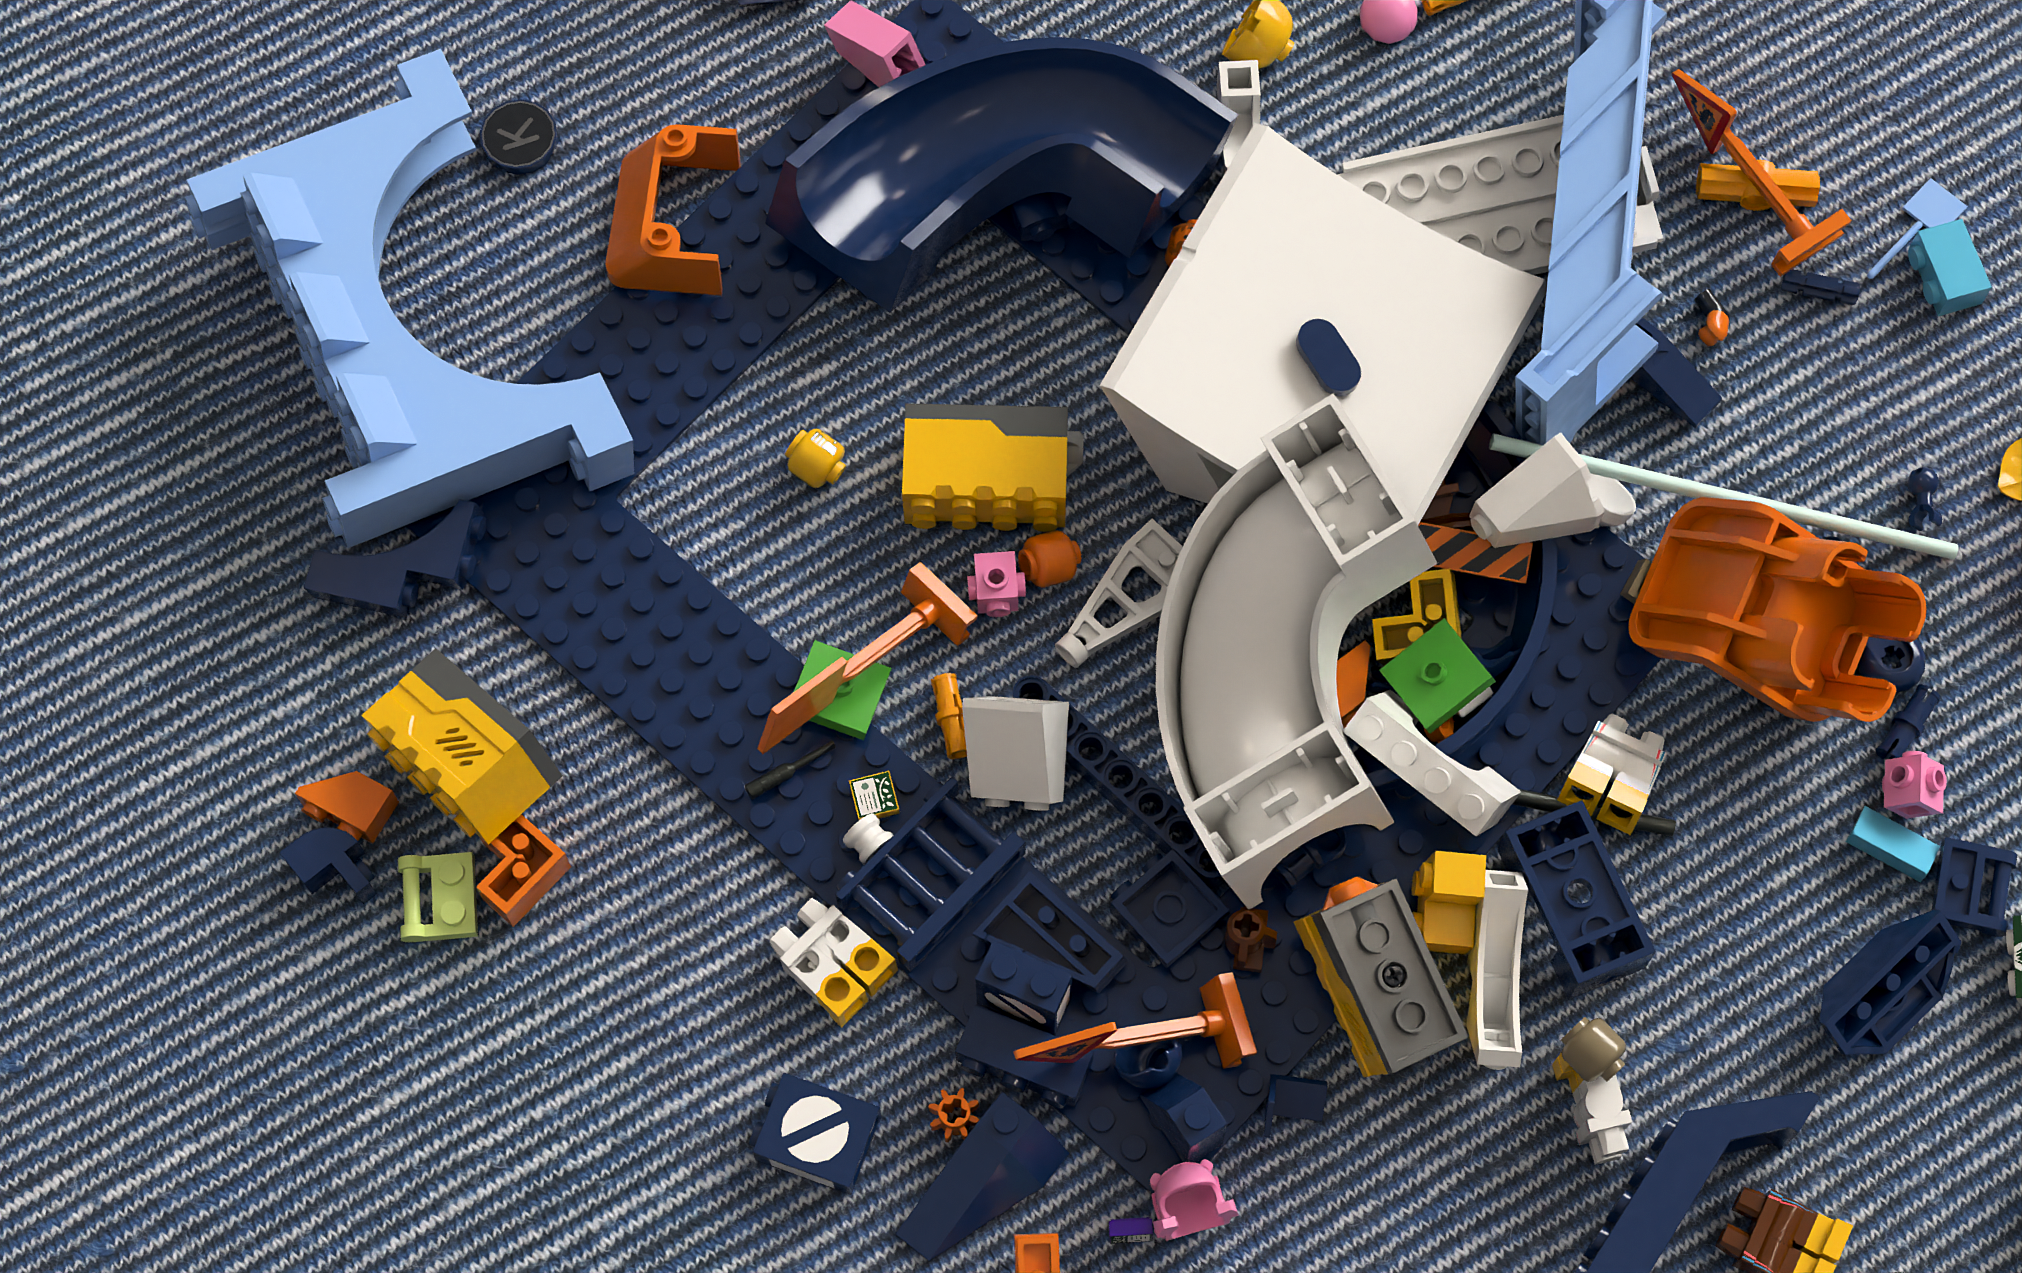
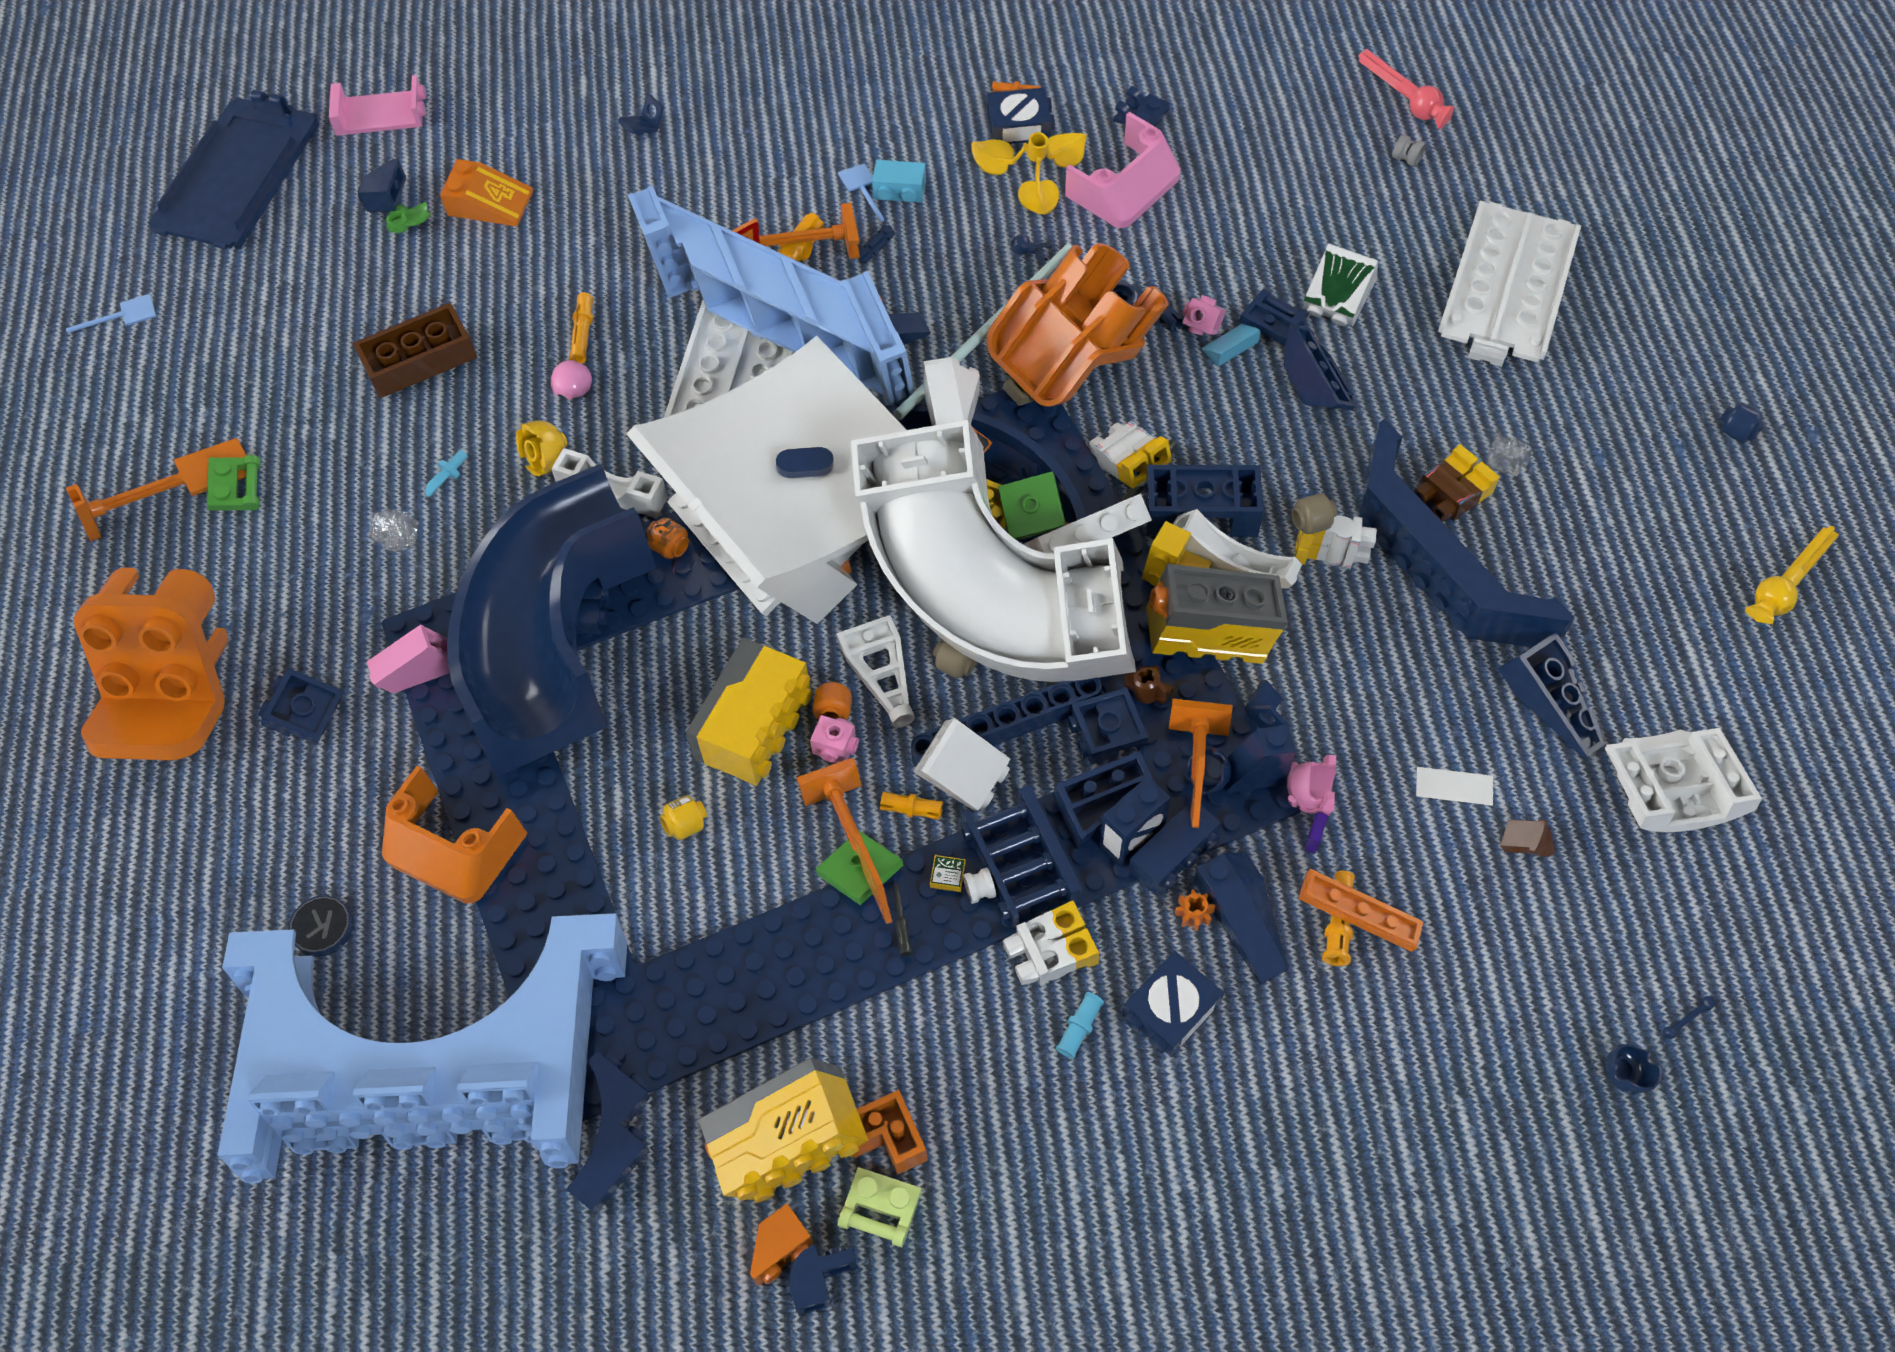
camera: 65 degrees left, 10 degrees down
none -> medium azure pin [1056,992,1104,1059]

